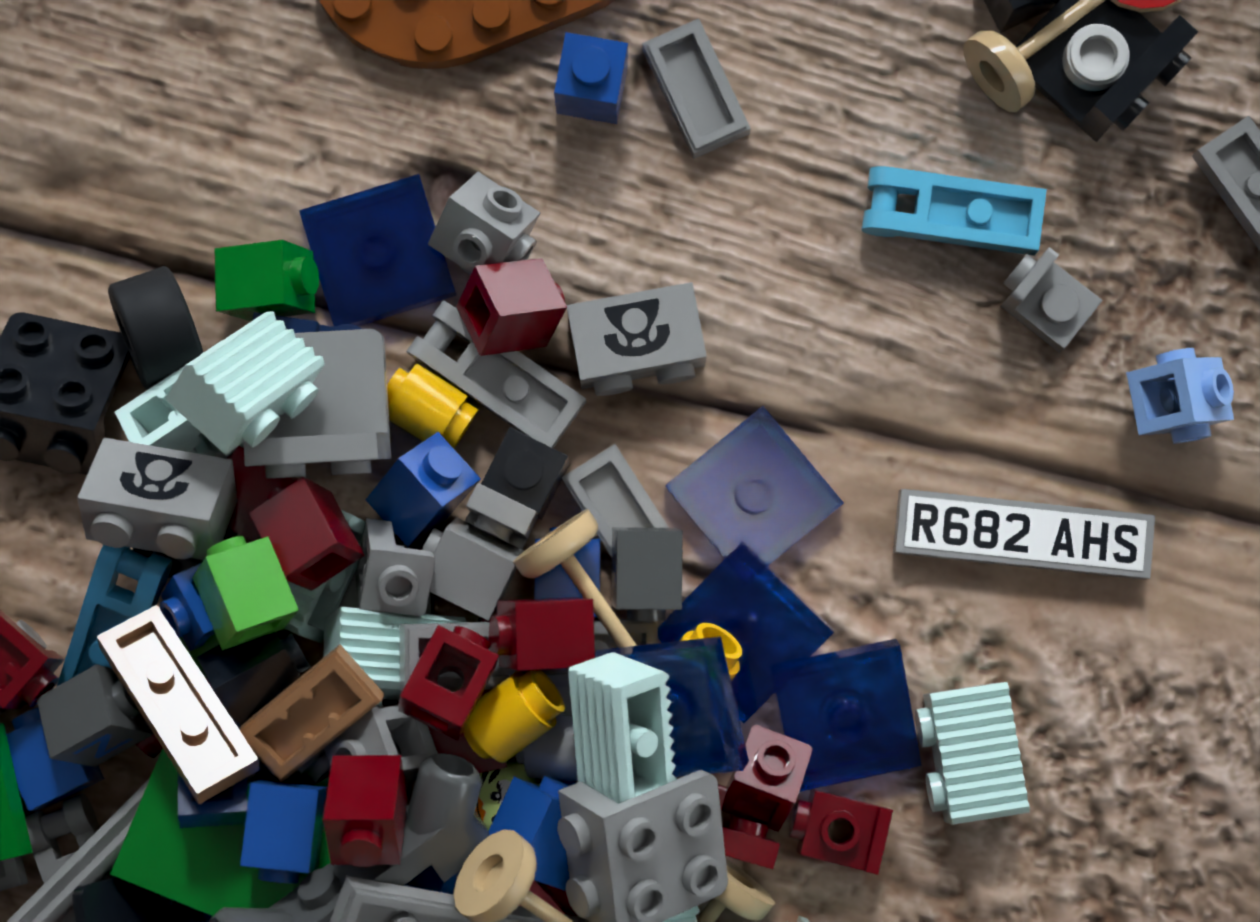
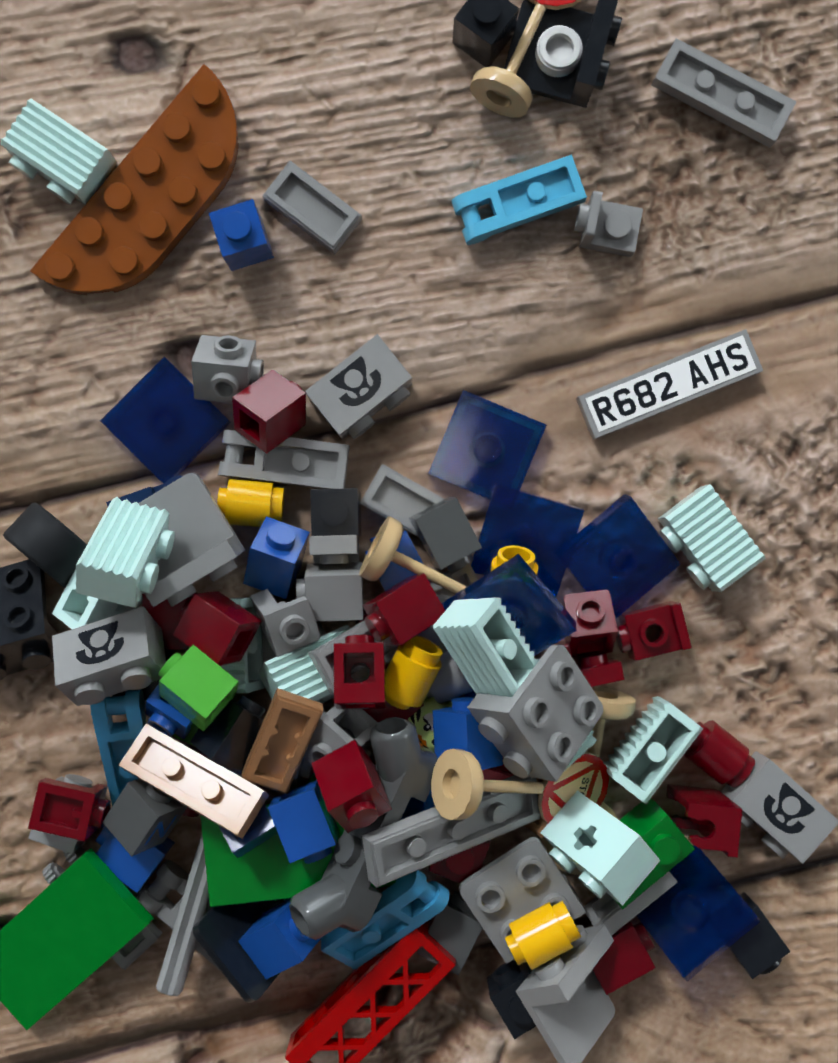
camera: 30 degrees left, 5 degrees up
green brick [214,240,319,321] -> none
light blue brick [1126,348,1234,444] -> none

